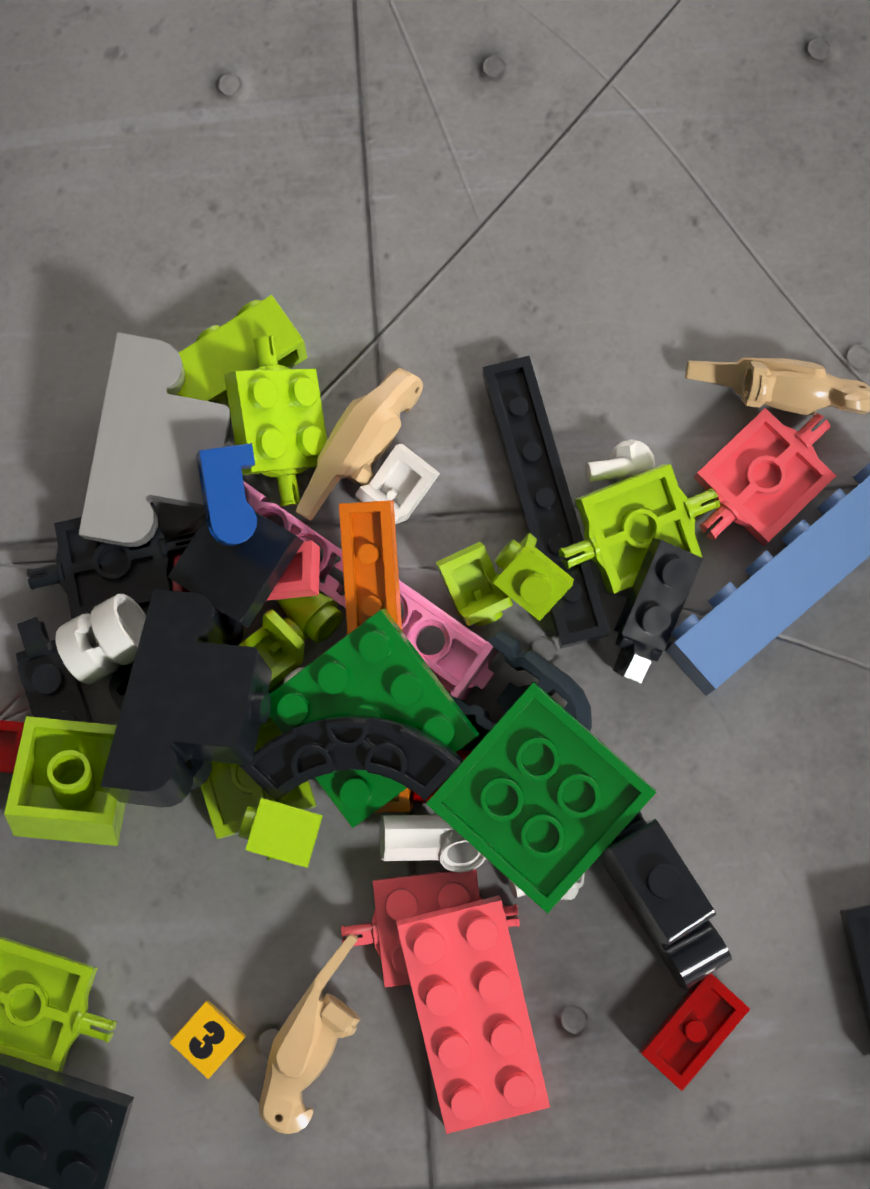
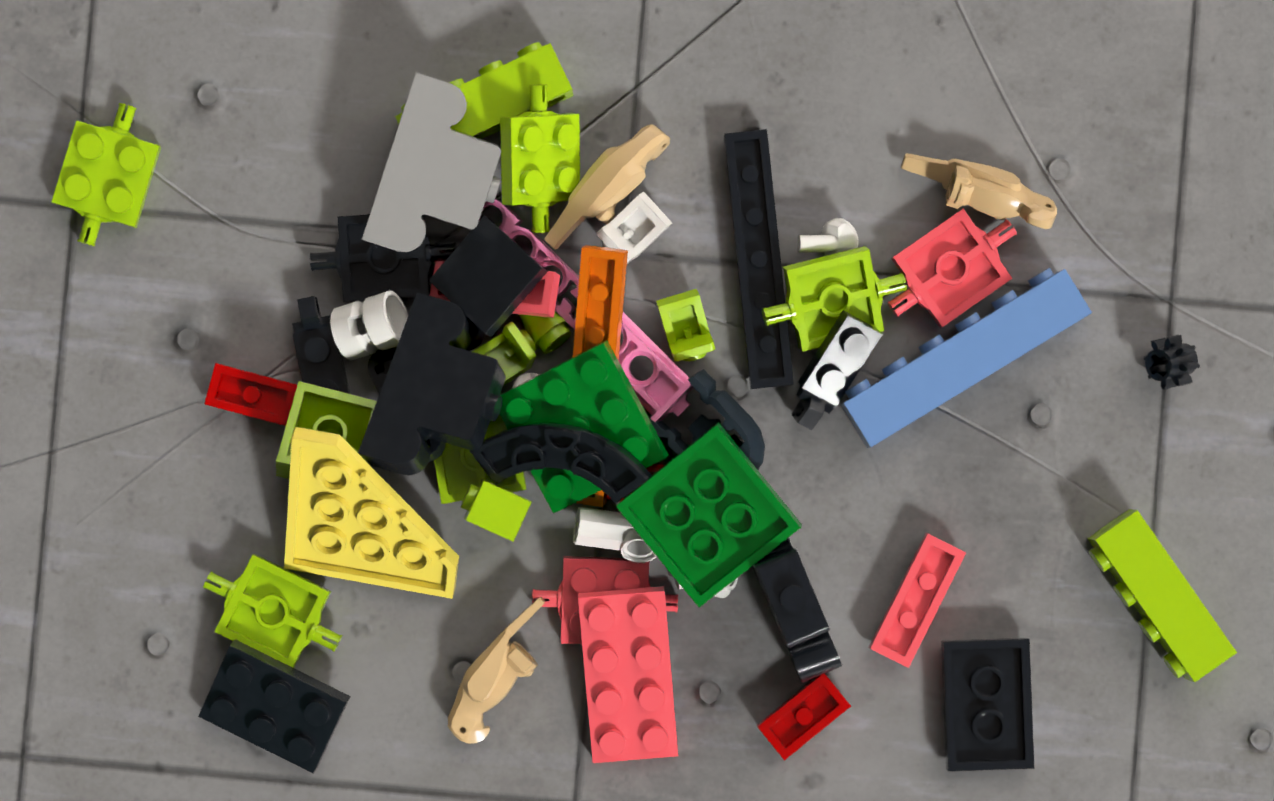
camera: 10 degrees right, 10 degrees up
yellow tile [170,1000,246,1079] -> none
blue leg [196,443,257,546] -> none
lime bracket [493,533,574,621] -> none
none -> light yellow plate [284,427,459,599]
none -> coral plate [868,533,966,668]

